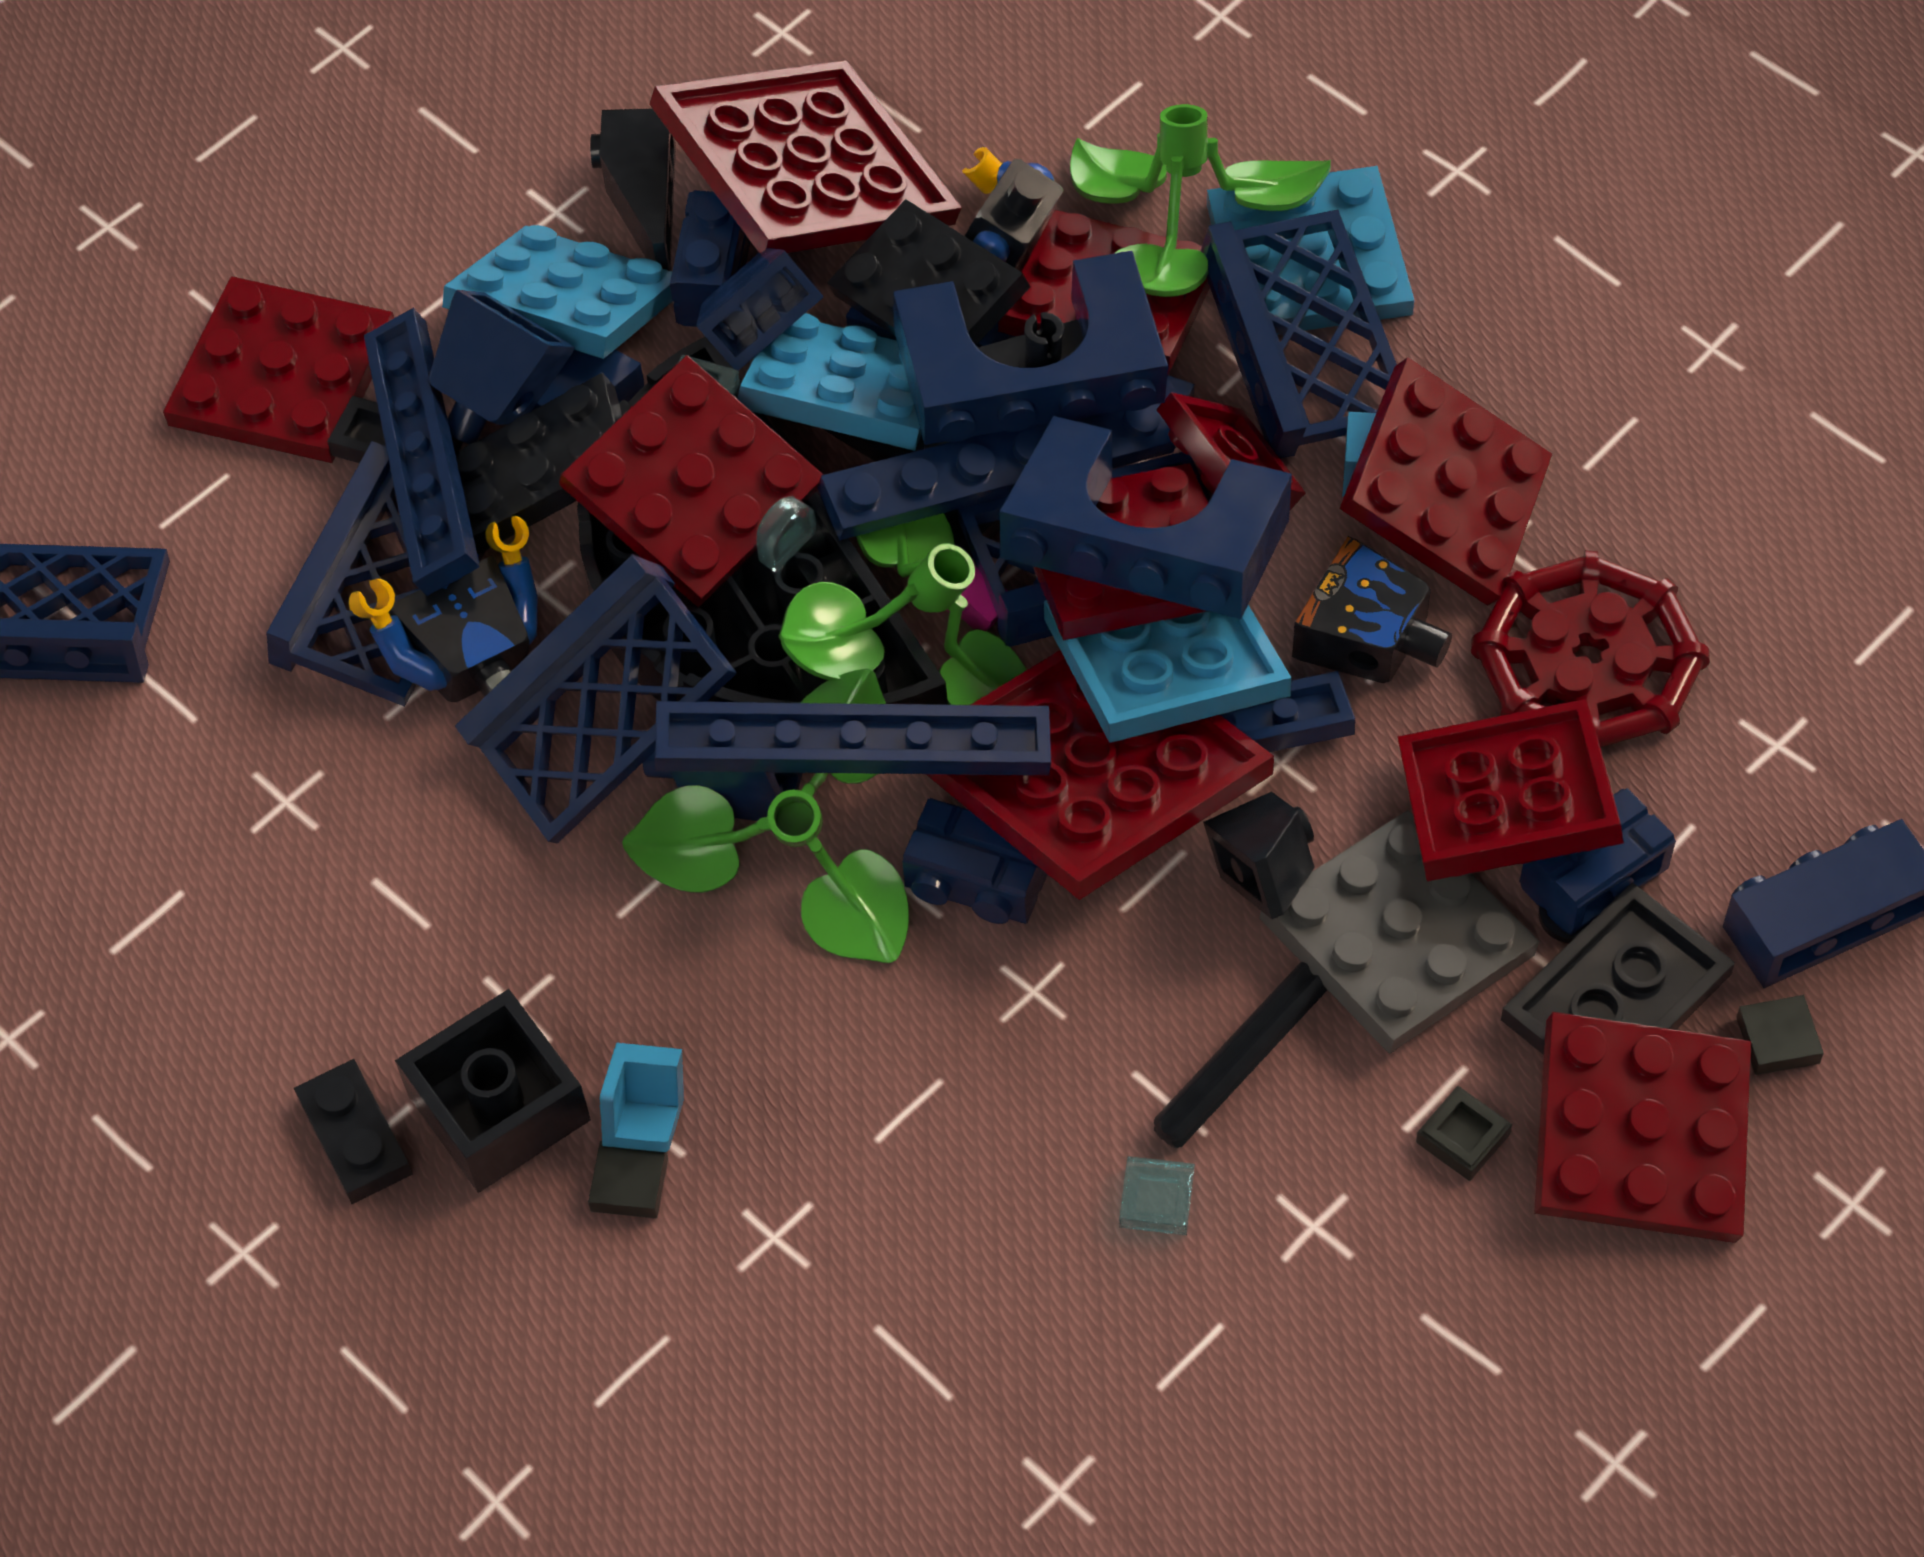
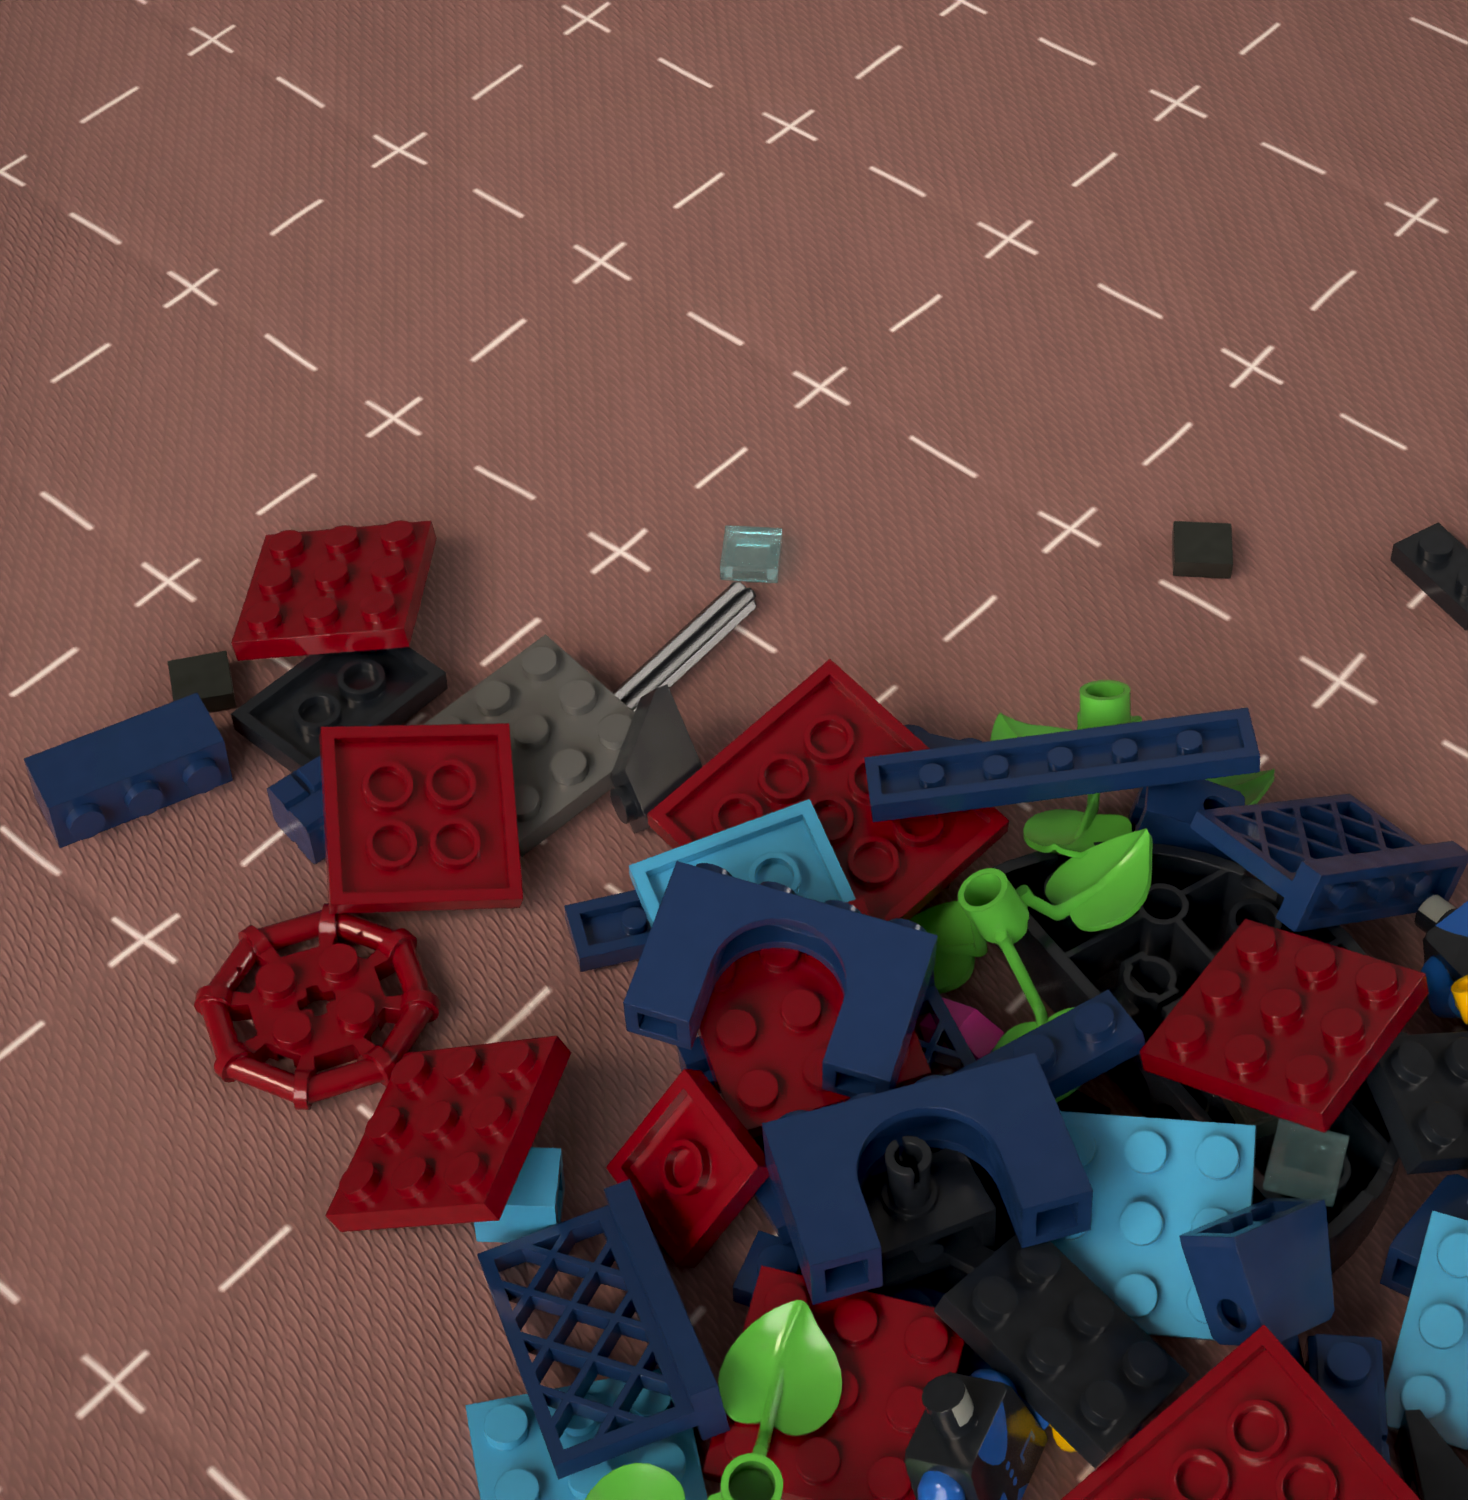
camera: 175 degrees right, 10 degrees down
black brick [395,989,591,1193] -> none
dark azure panel [600,1043,684,1152] -> none
clear light blue tile [756,496,817,572] -> none
torso [1292,536,1452,683] -> none
pearl dark grey tile [1416,1086,1512,1181] -> none

